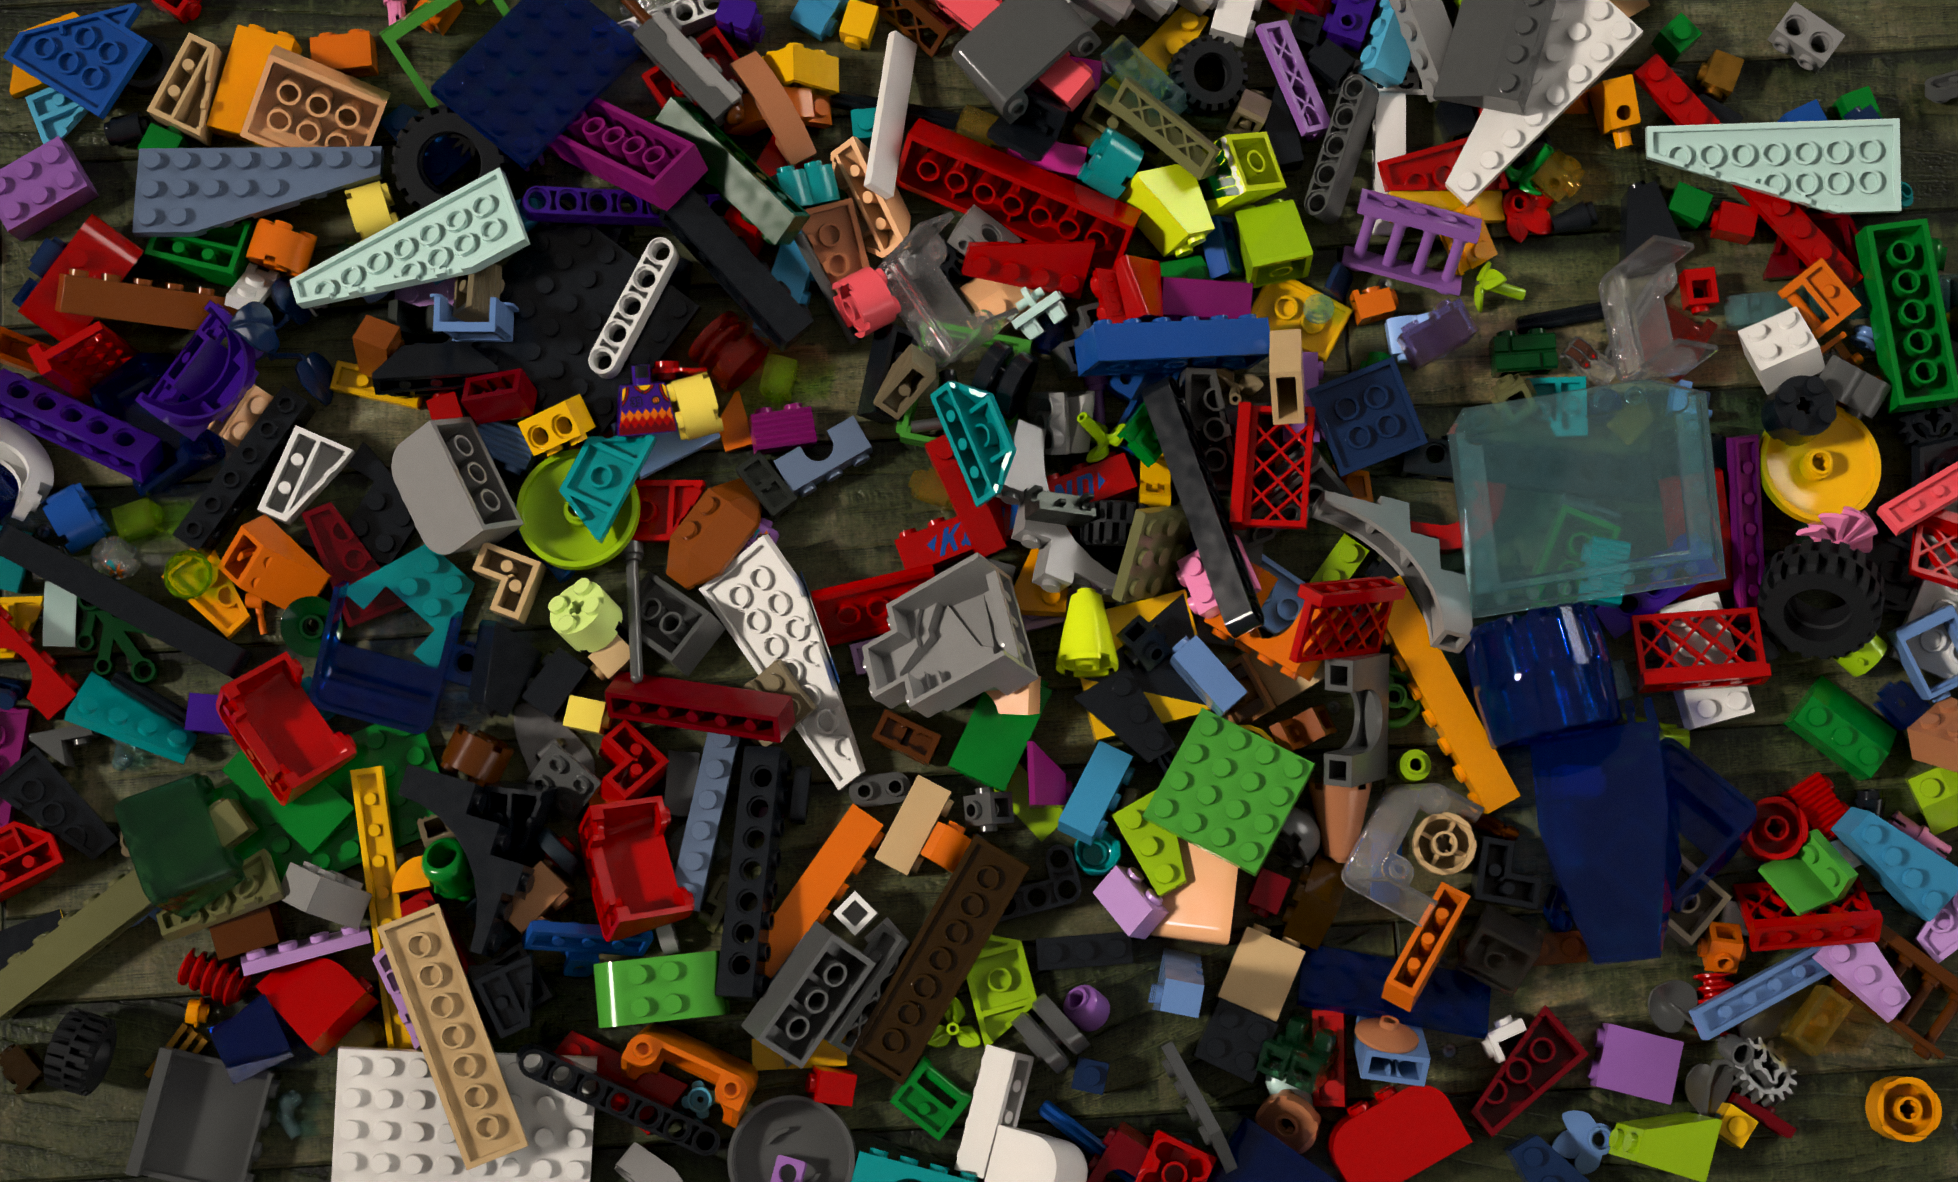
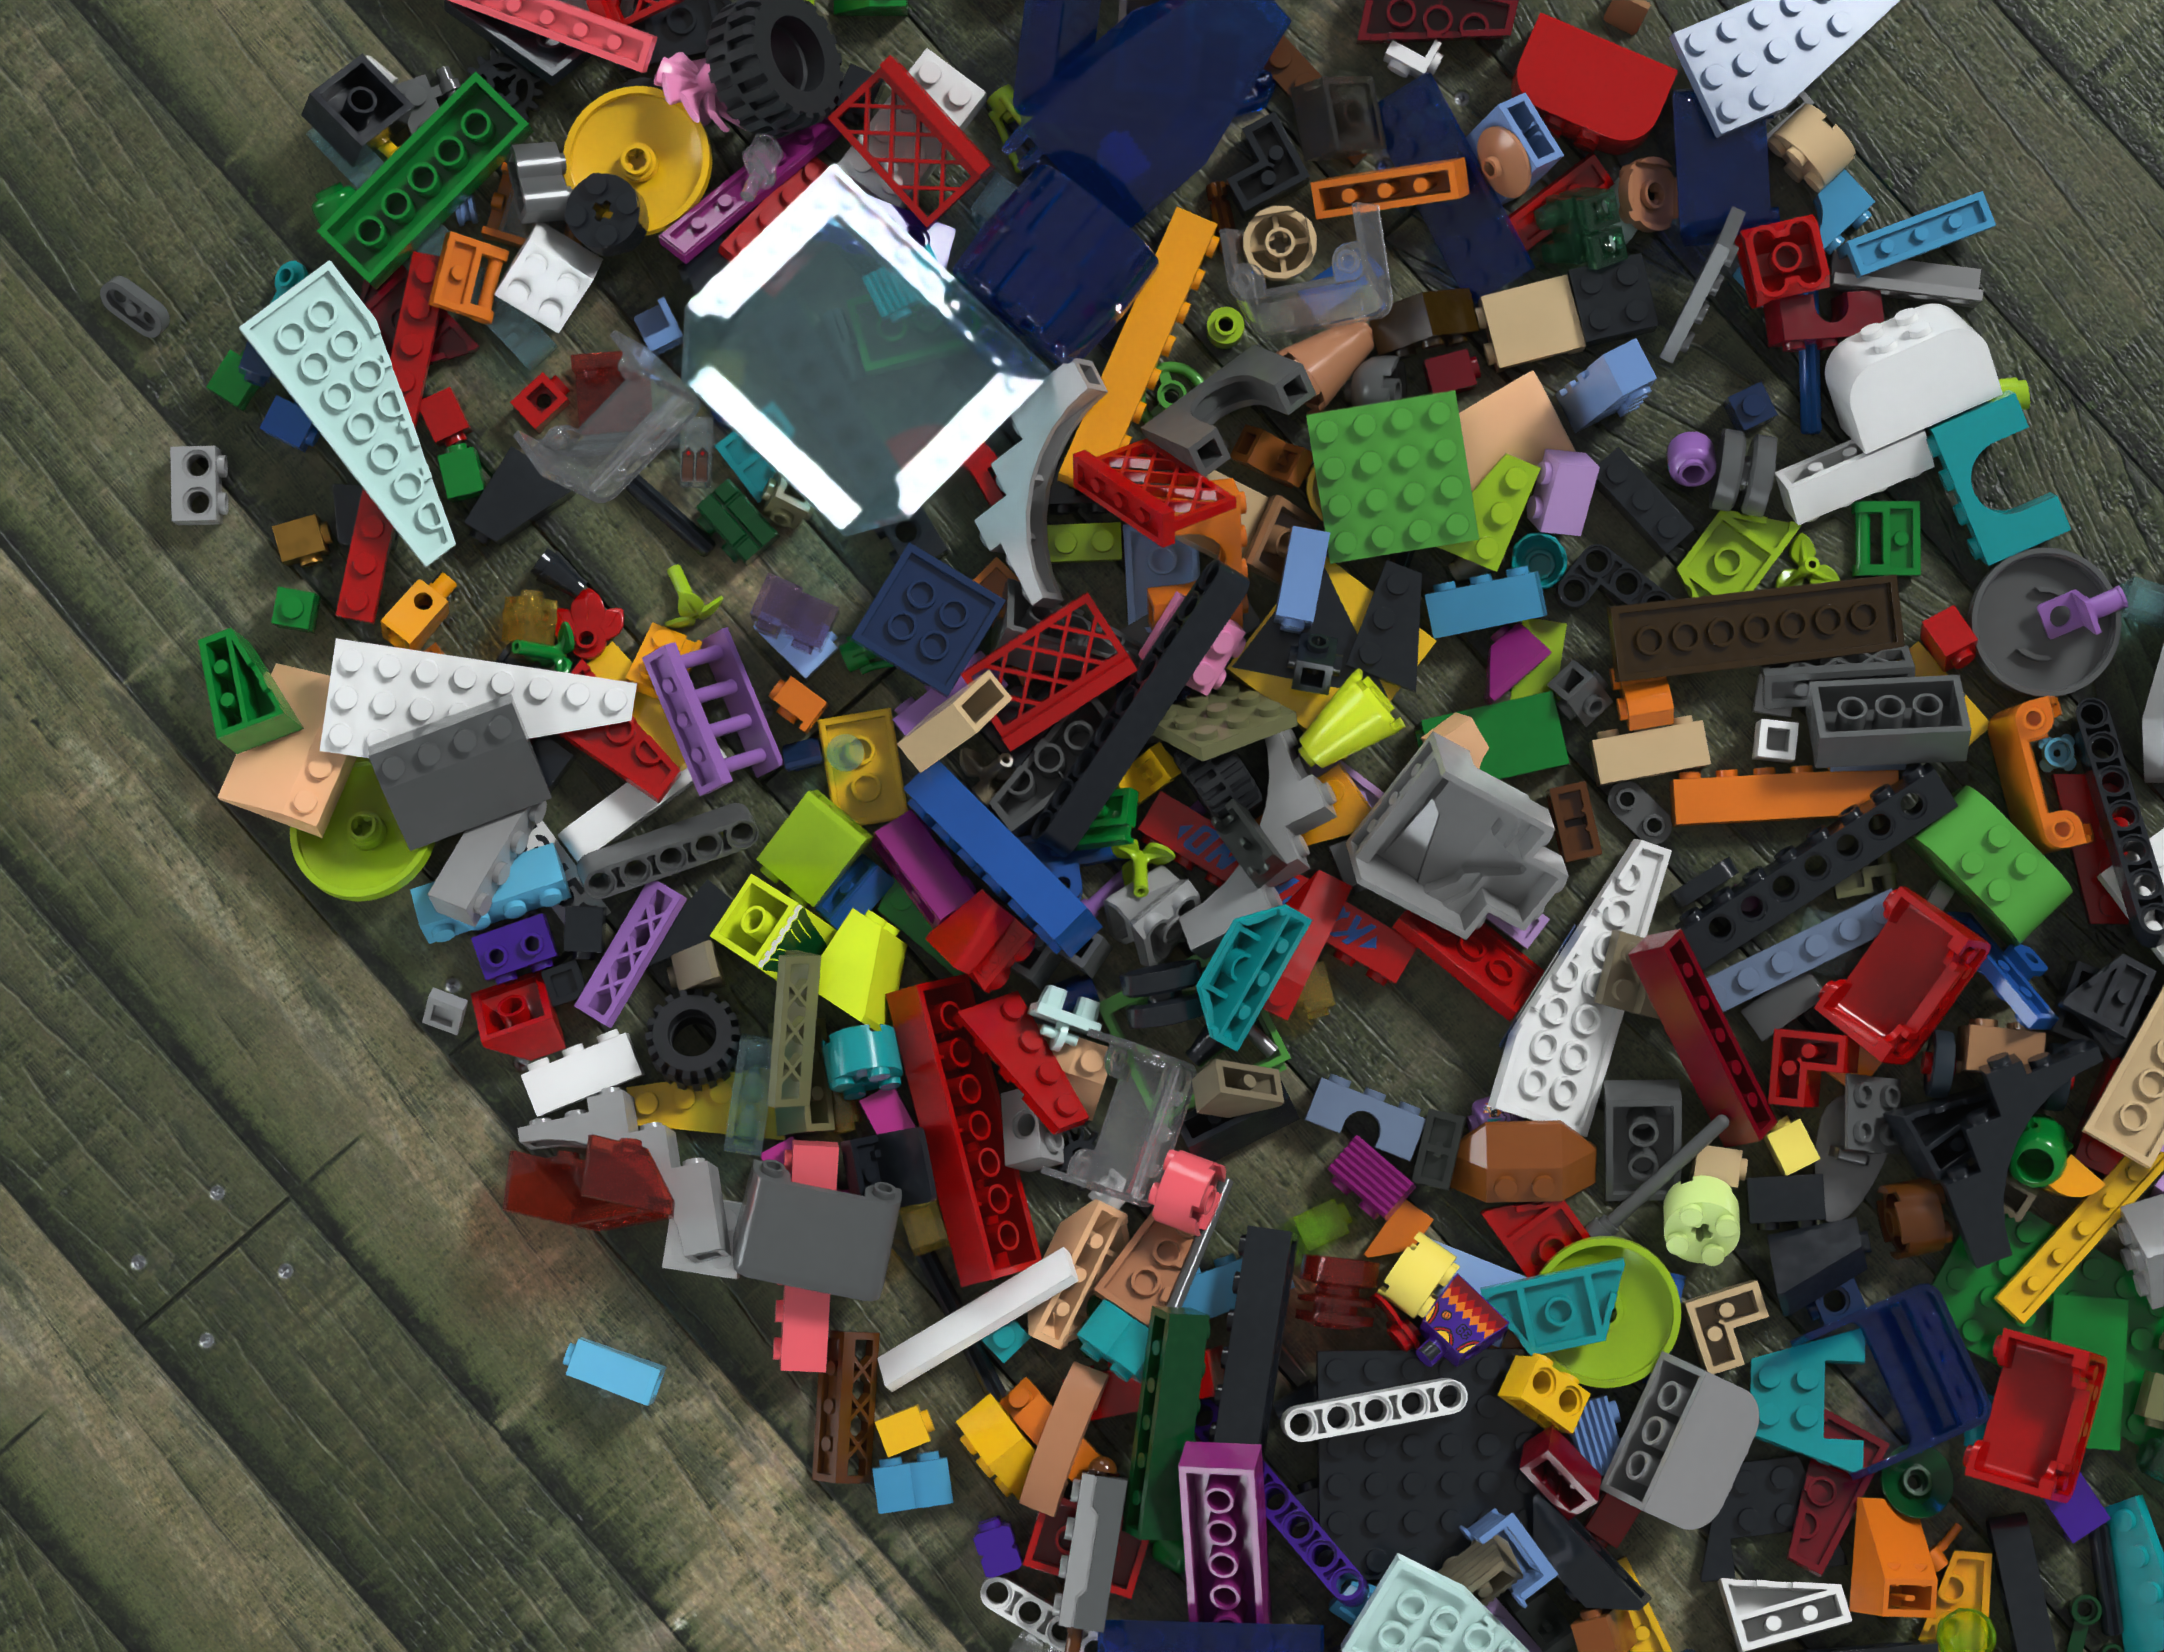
camera: 130 degrees left, 5 degrees up
none -> clear piece [740,133,784,202]

